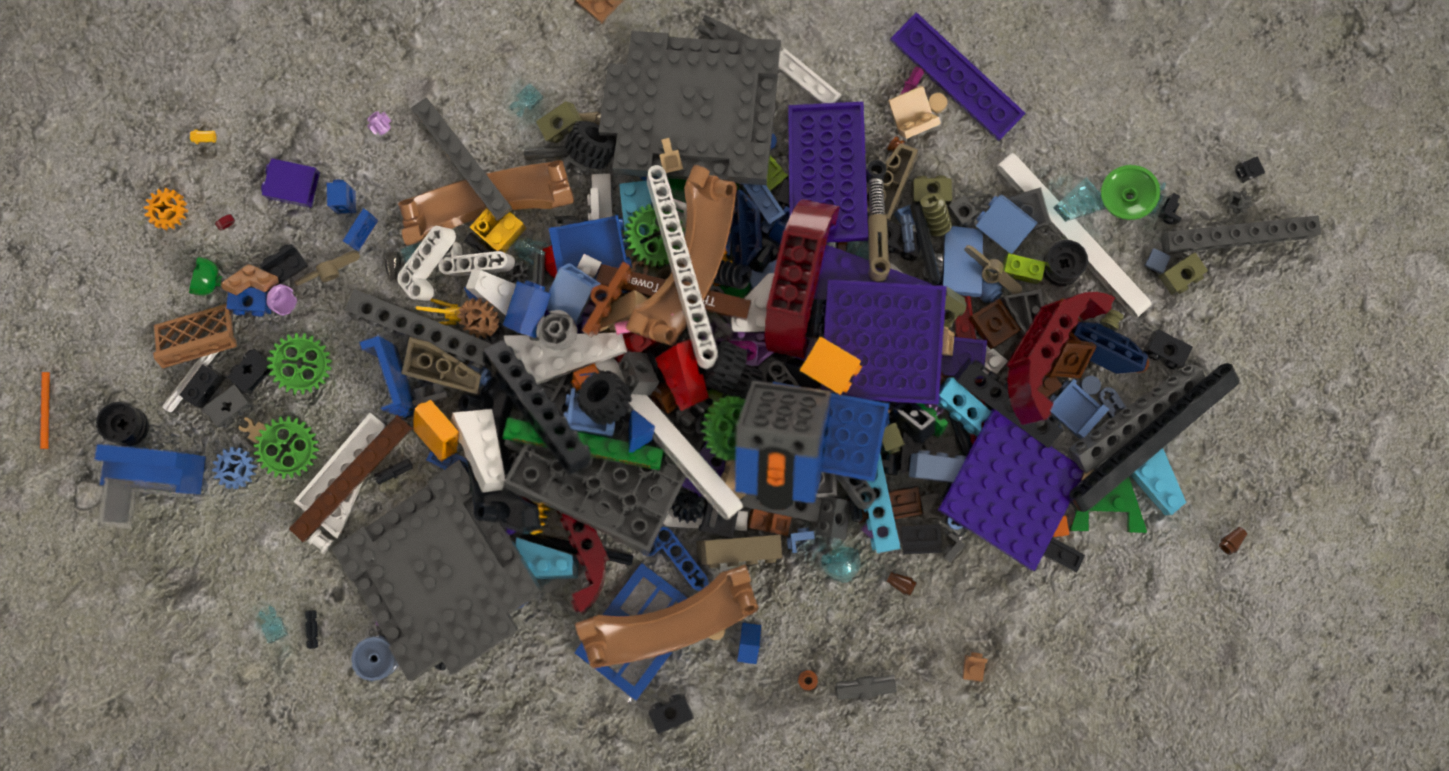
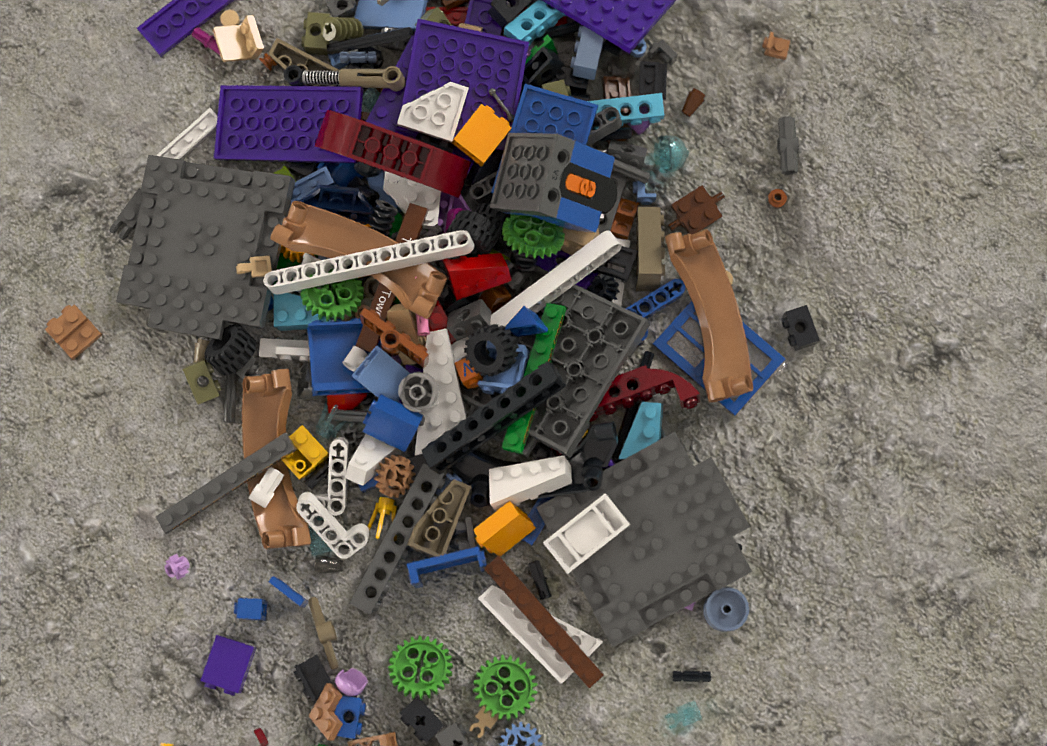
camera: 85 degrees left, 5 degrees down
white bush [308,529,334,554] -> none
clear light blue plate [509,83,544,117] -> none
blue slope [737,622,762,664] -> none
none -> white piece [249,467,284,508]
none -> white plate [397,82,469,143]
none -> dark grey hinge [489,88,515,122]
none -> white slope [543,493,630,574]
none -> dark grey axle [612,159,650,184]
none -> reddish brown plate [668,185,725,234]

